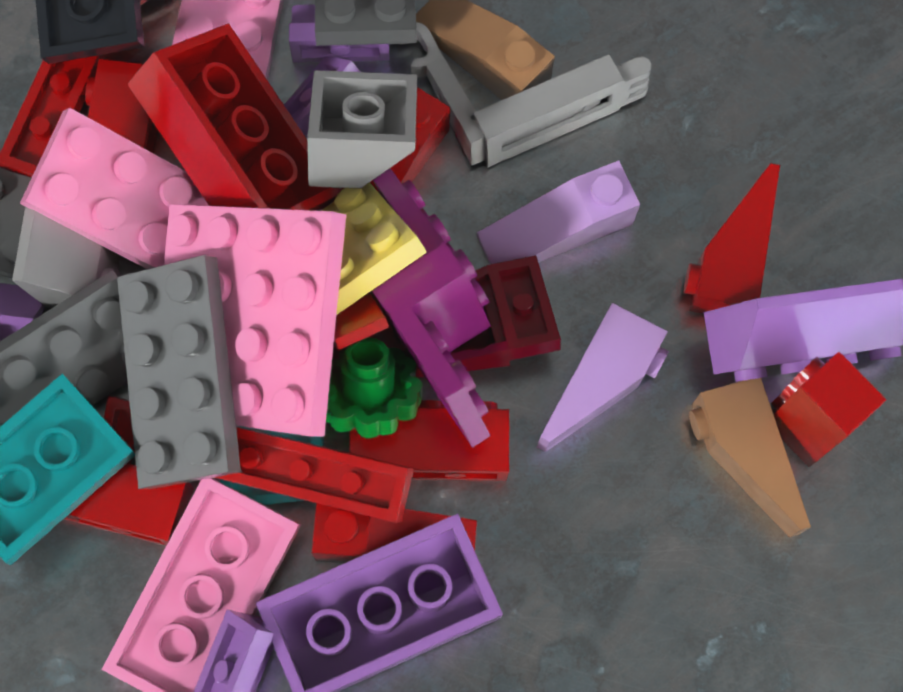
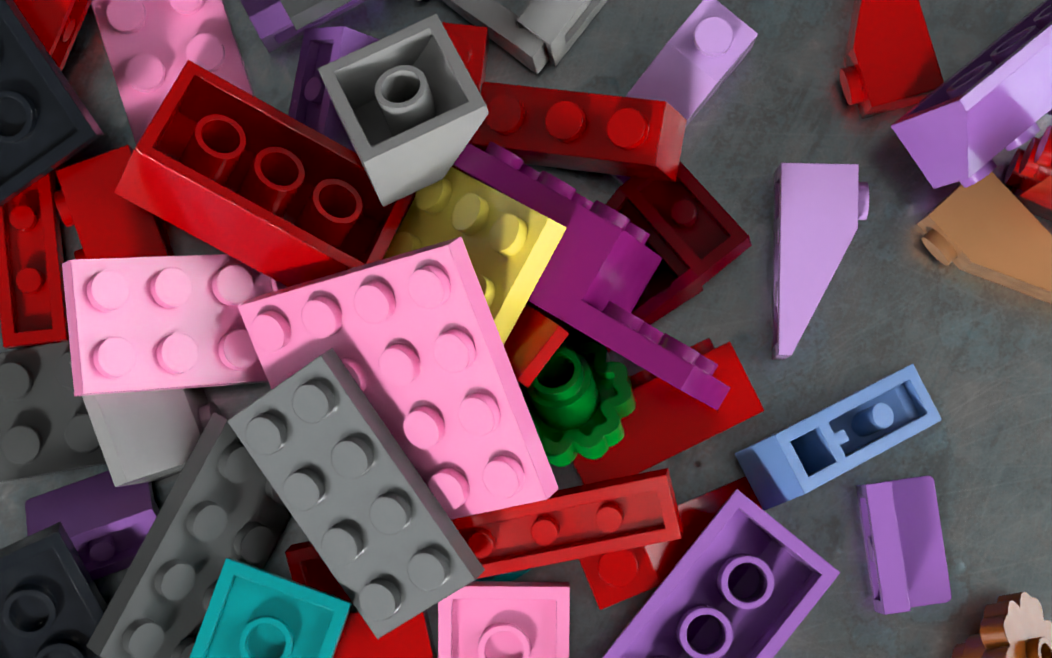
camera: 20 degrees left, 10 degrees up
none -> red brick [471,81,687,182]
none -> medium blue slope [734,364,942,511]
none -> medium lavender panel [856,476,952,615]

